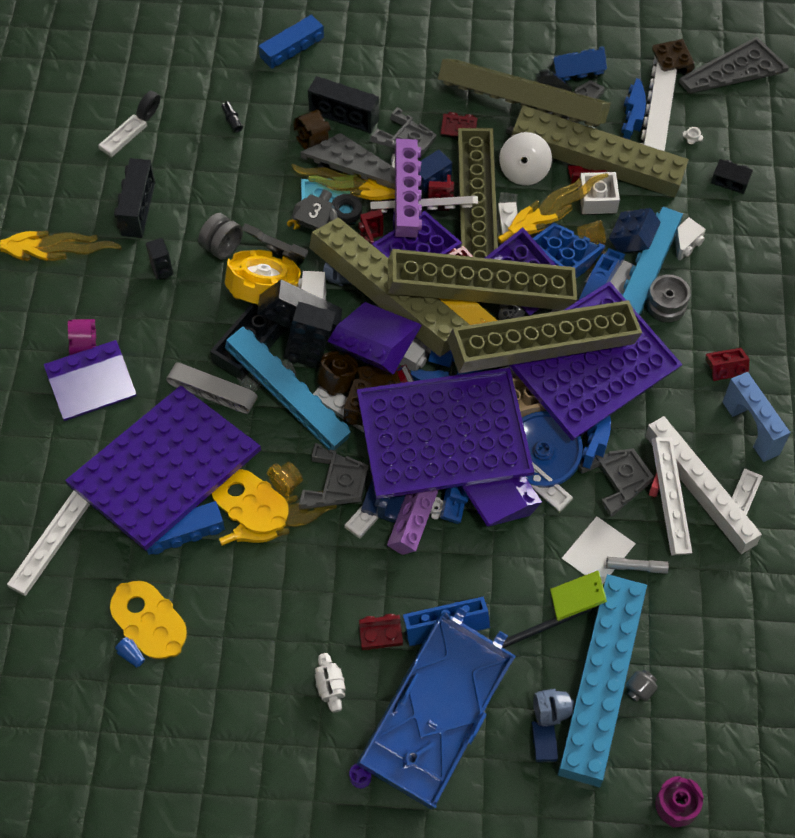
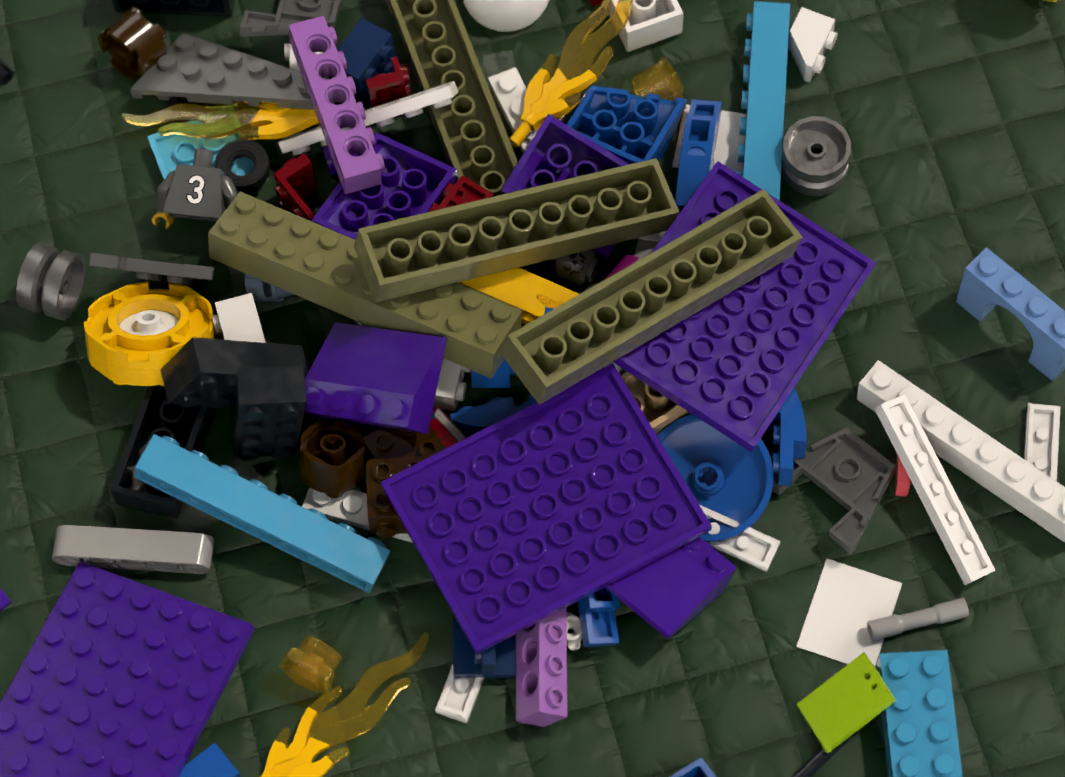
camera: 15 degrees left, 5 degrees up
yellow piece [212,469,289,534] -> none
dark grey wing [299,443,369,509] -> none
dark blue brick [609,208,661,253] -> none
dark red bracket [705,348,750,381] -> none

